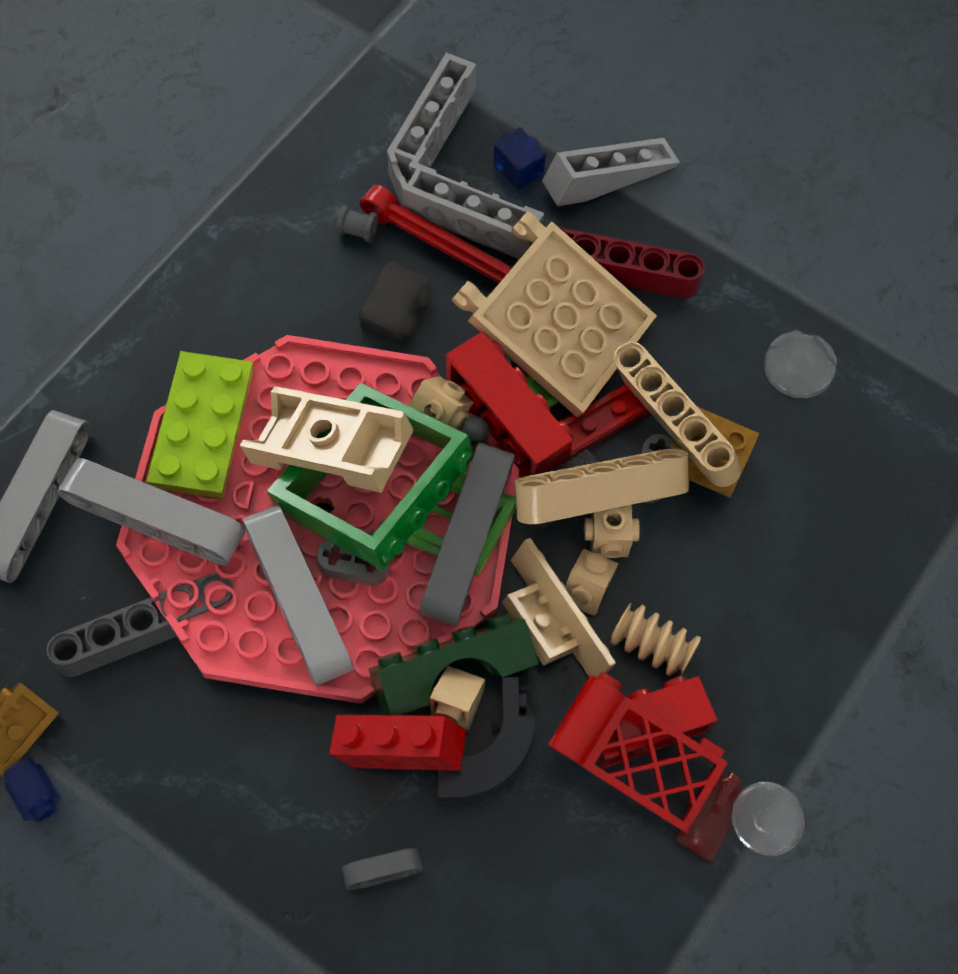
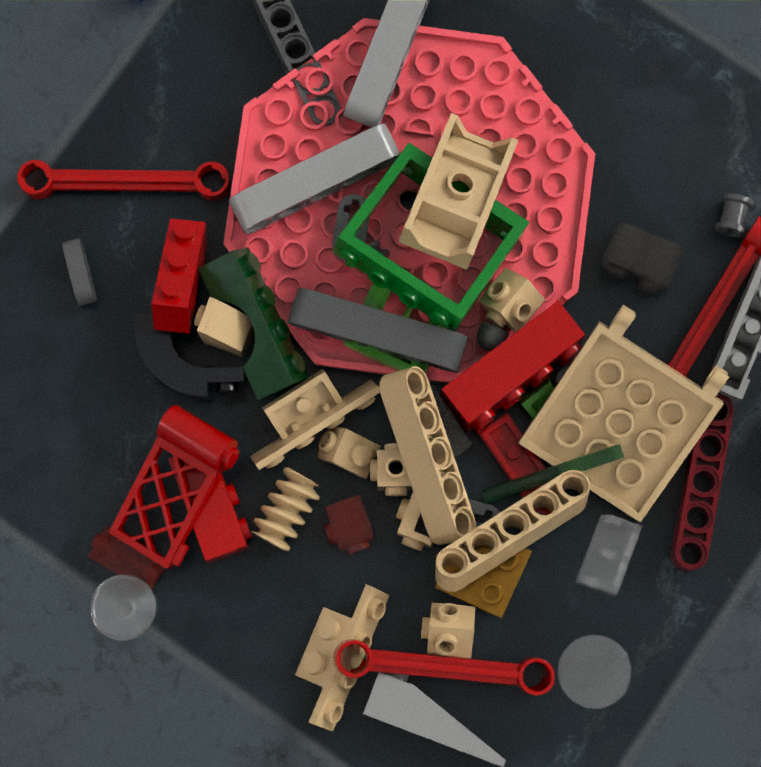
camera: 95 degrees right, 15 degrees up
lime plate [146,351,254,499] -> none
none -> red piece [17,160,231,201]
none -> tan bracket [295,584,389,731]
none -> clear red brick [324,495,375,554]
none -> red piece [333,639,555,695]
none -> light grey slope [363,672,506,767]
none -> tan bracket [396,492,433,551]
none -> tan brick [421,602,475,659]
none -> clear green bar [482,444,624,504]
none -> clear hinge [576,514,642,597]

